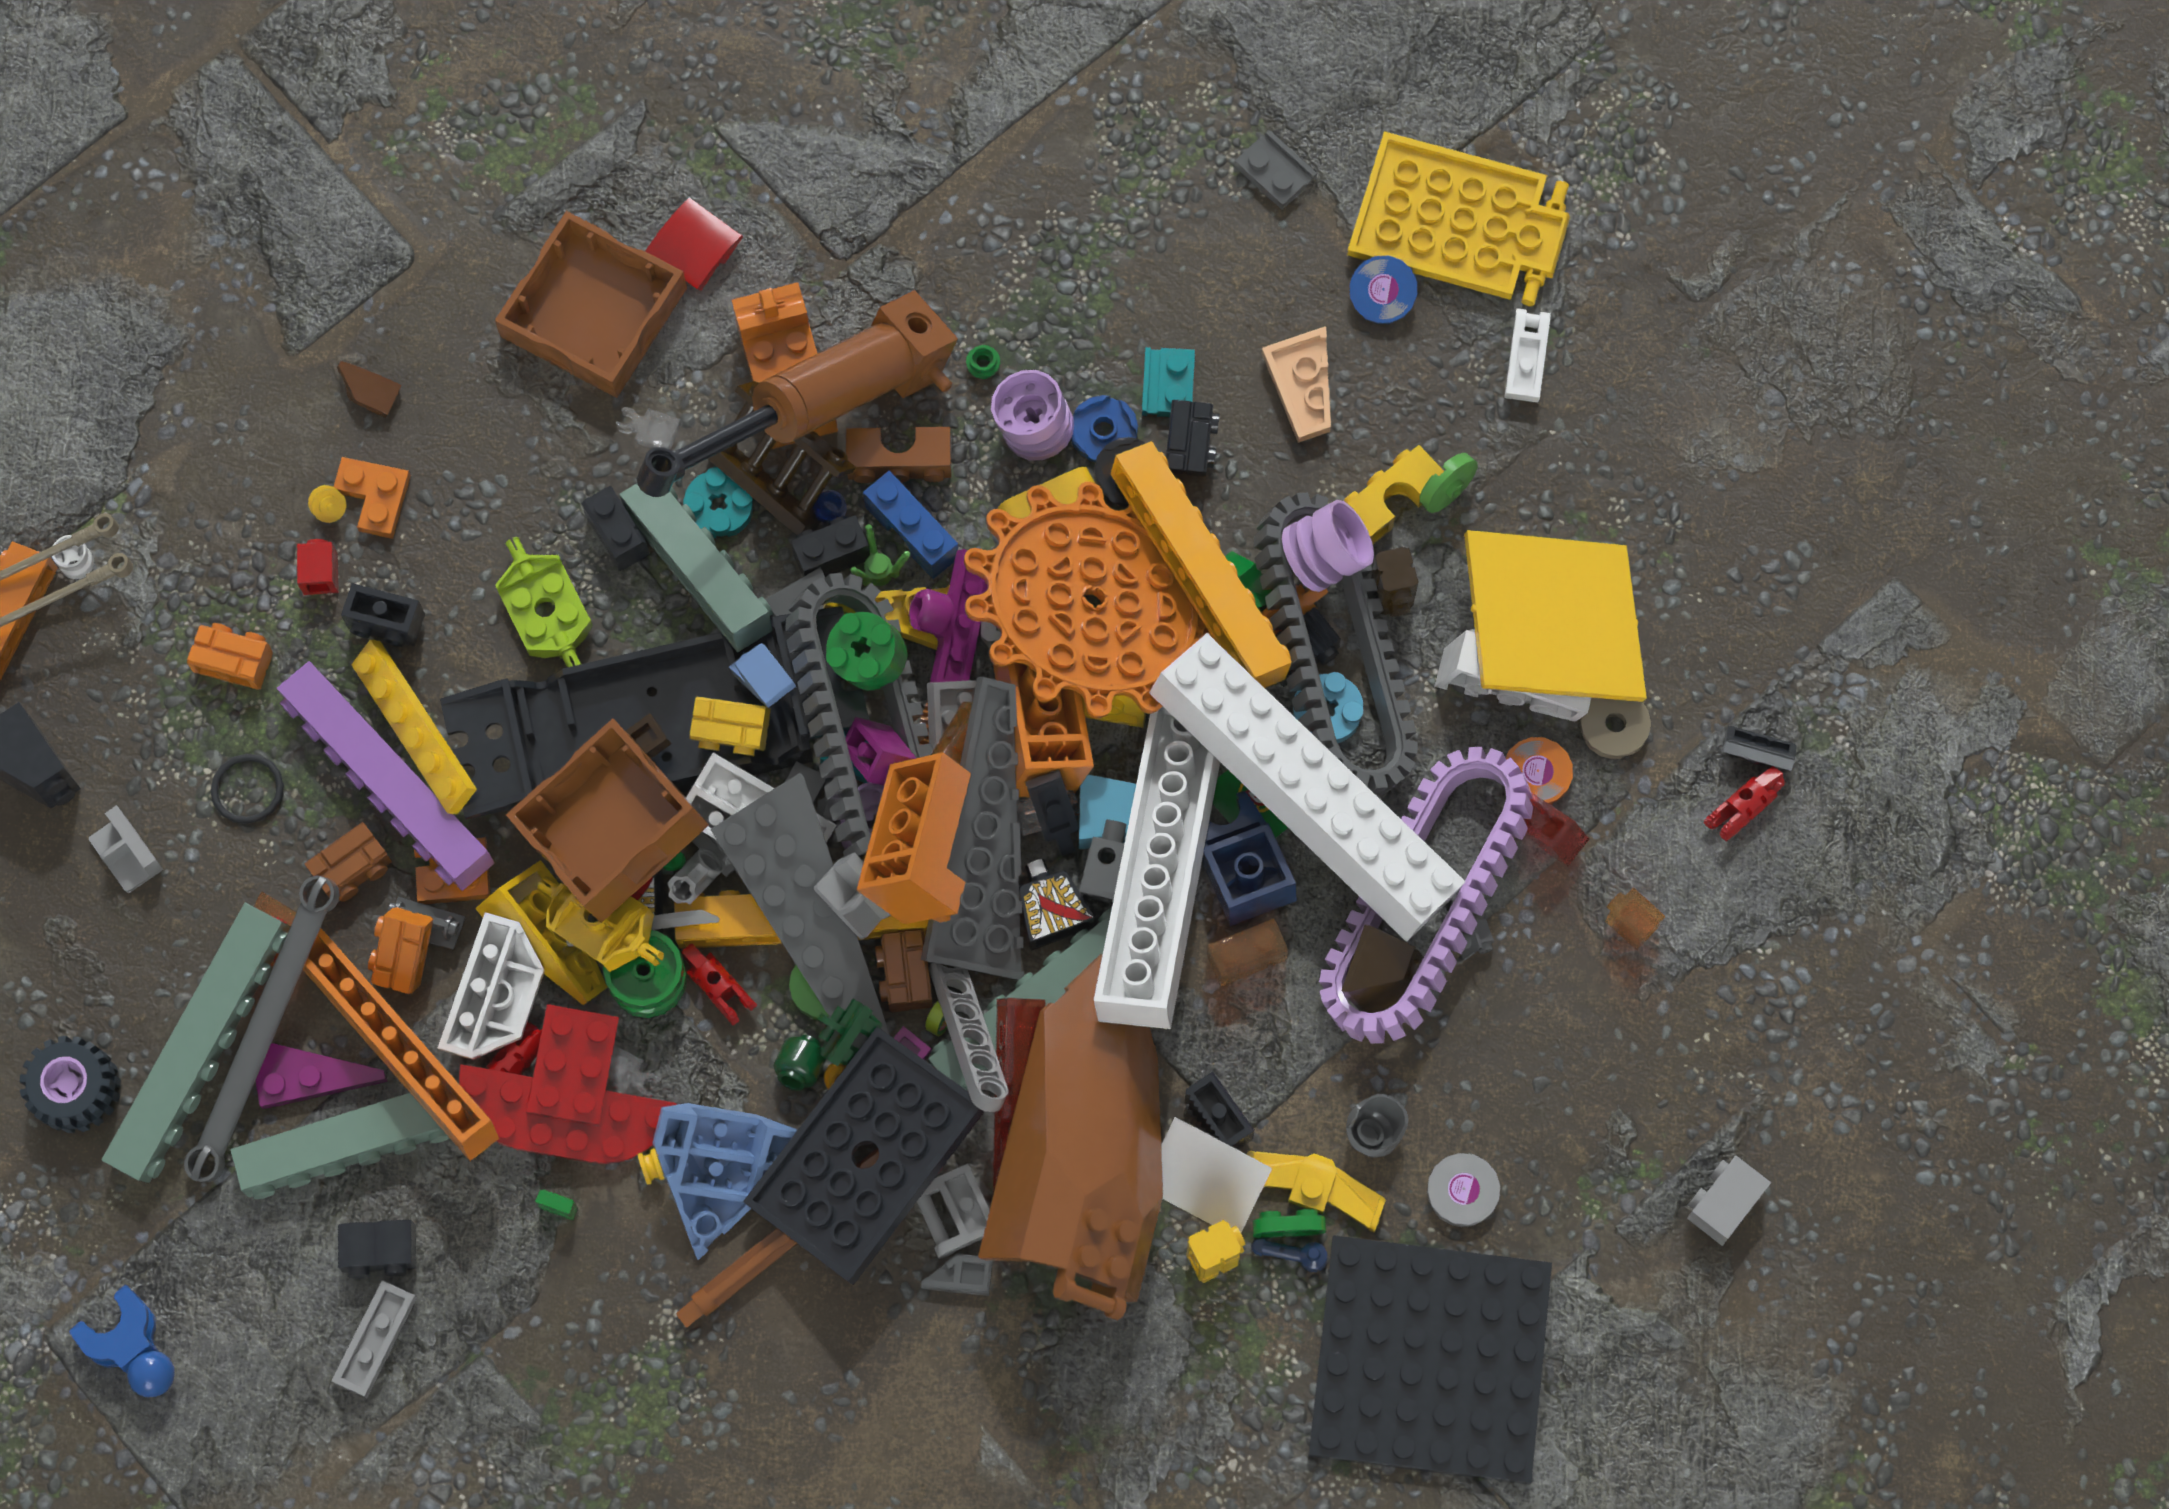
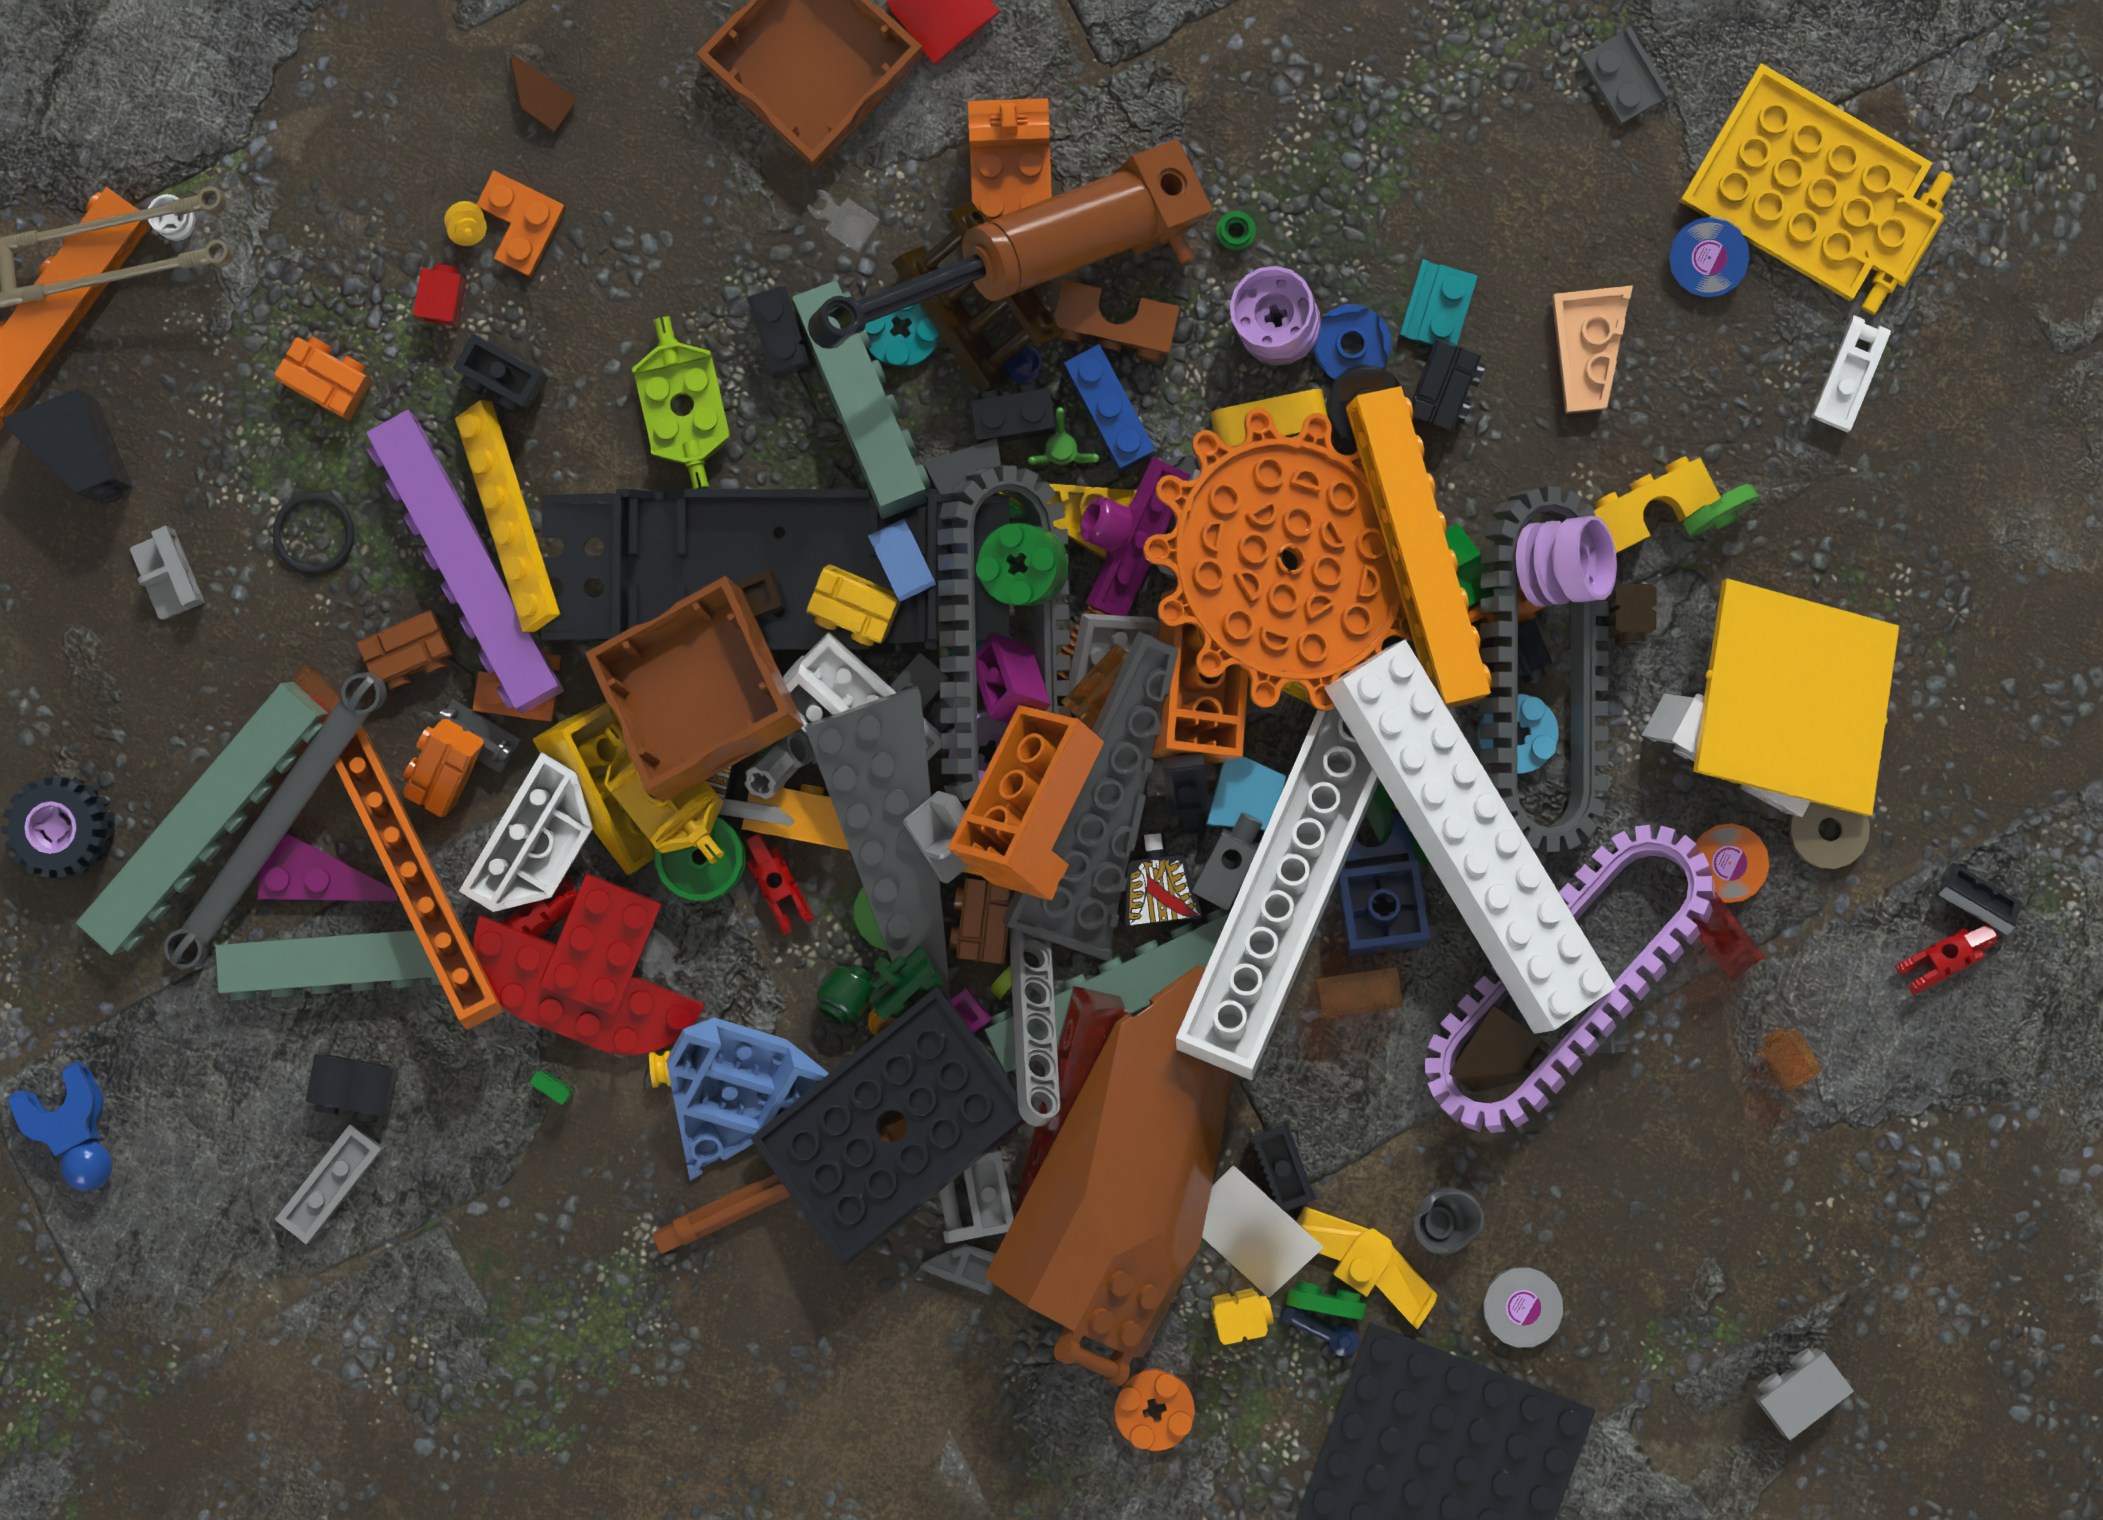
camera: 10 degrees right, 15 degrees up
none -> orange plate [1114,1368,1195,1451]

